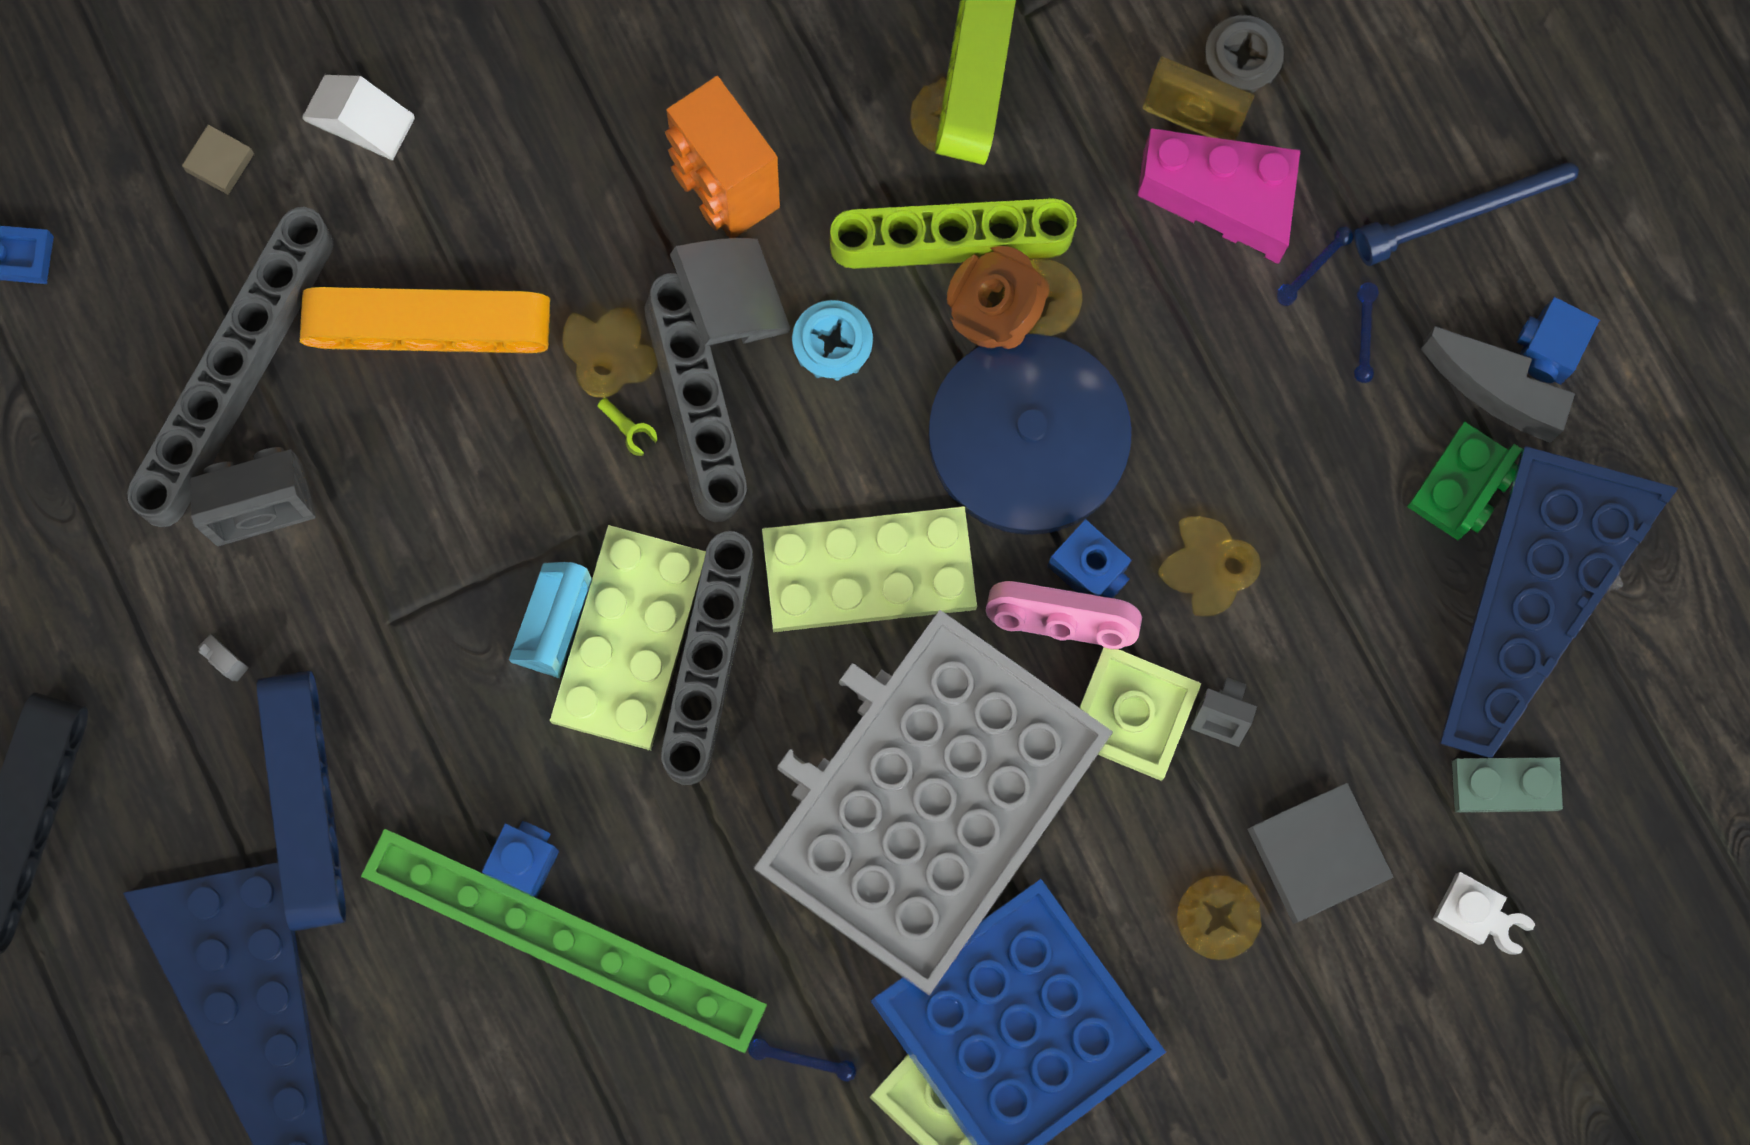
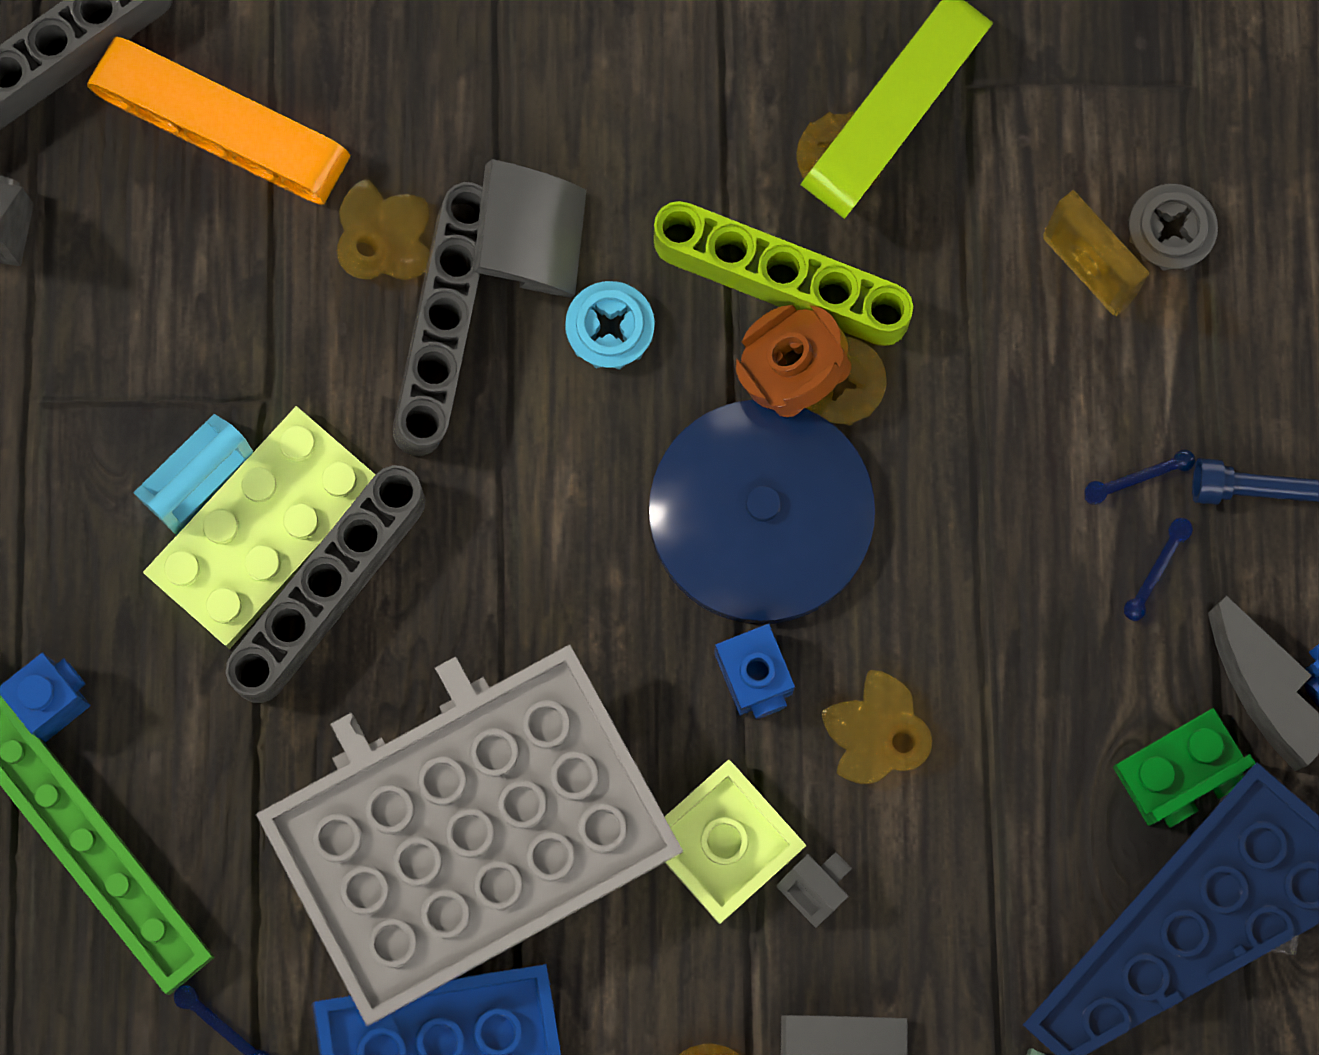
camera: 30 degrees right, 0 degrees up
lime hand [597,398,657,456] -> none
orange brick [665,75,780,238] -> none
yellowish green plate [762,507,977,632] -> none
bright pink plate [986,581,1142,649] -> none
dark pink wedge [1138,128,1300,264] -> none

